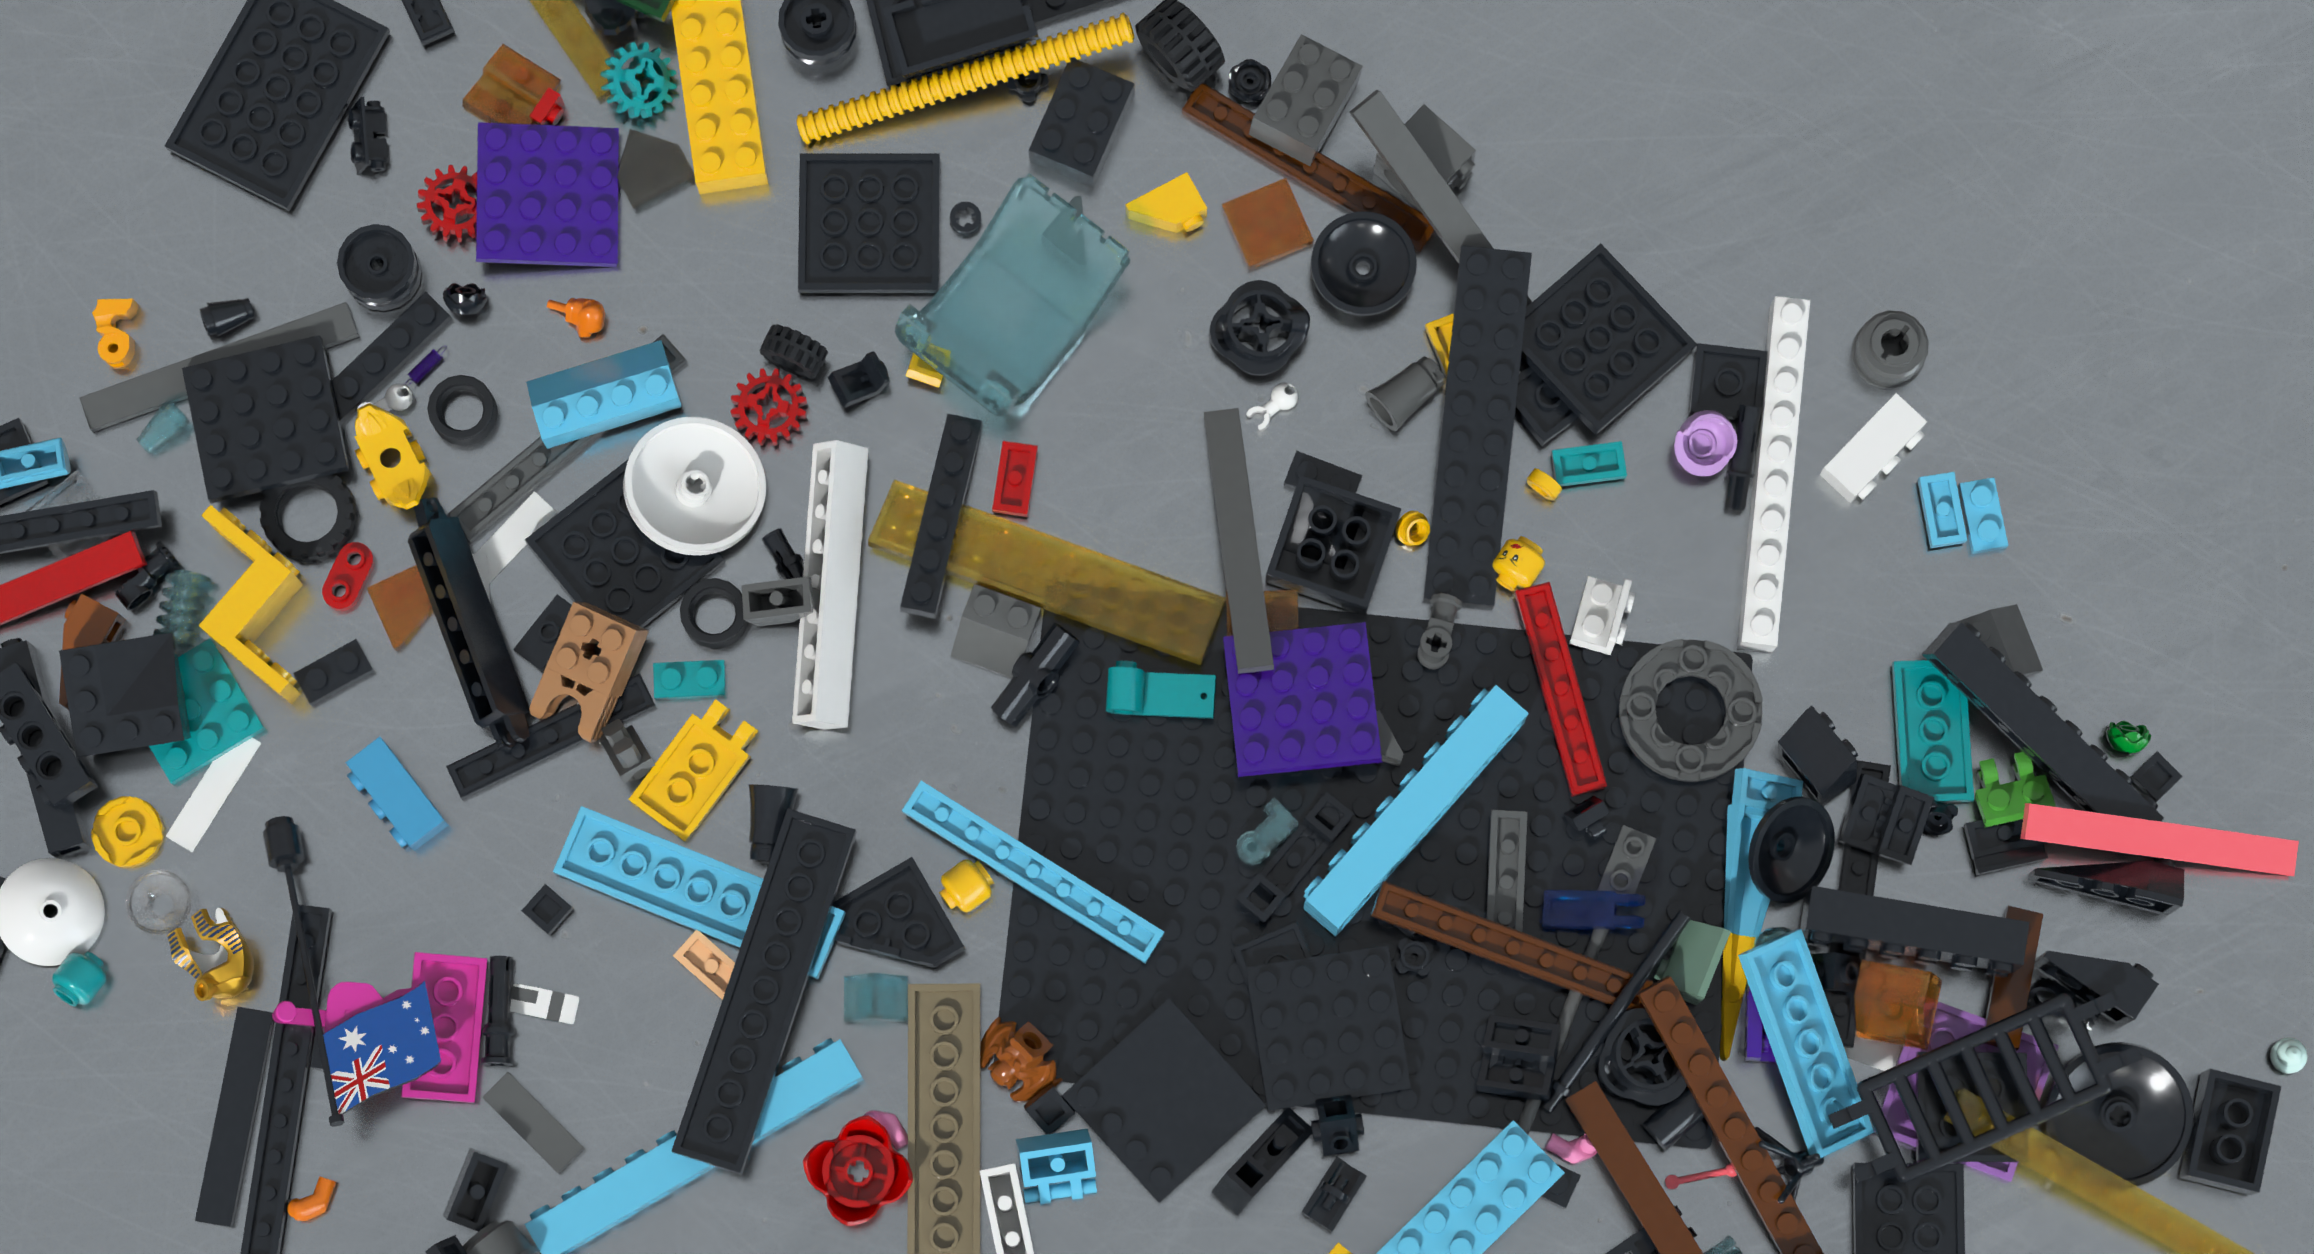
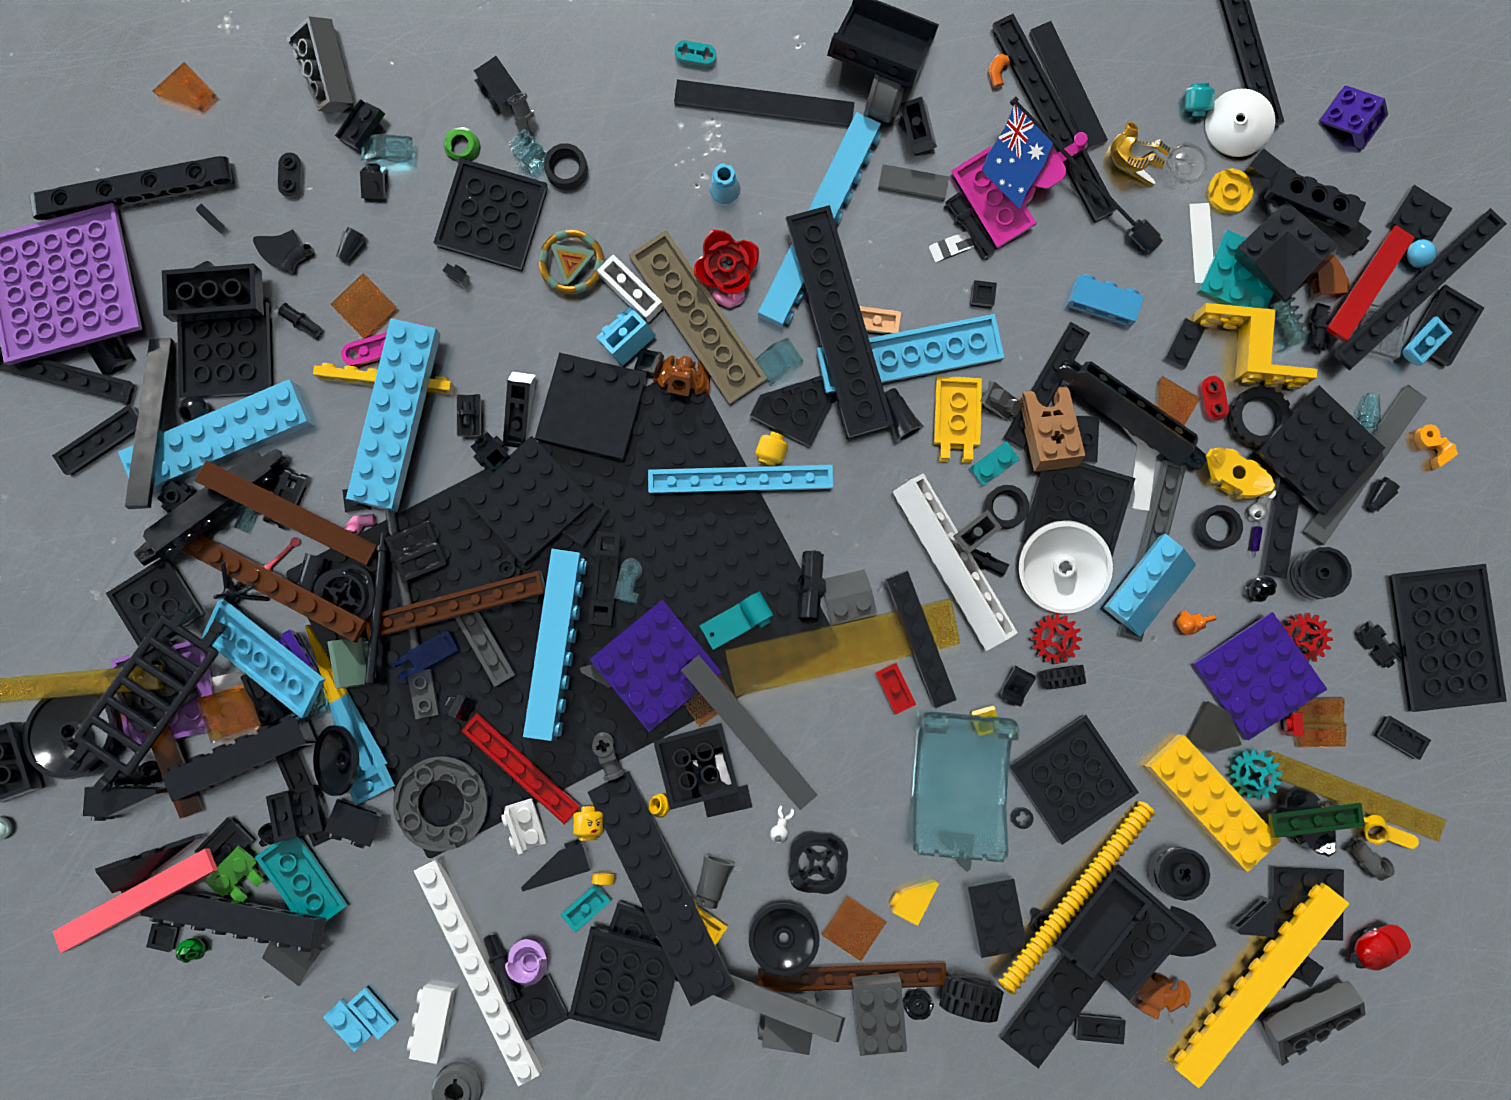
camera: 145 degrees right, 5 degrees up
none -> black slope [521,839,592,892]

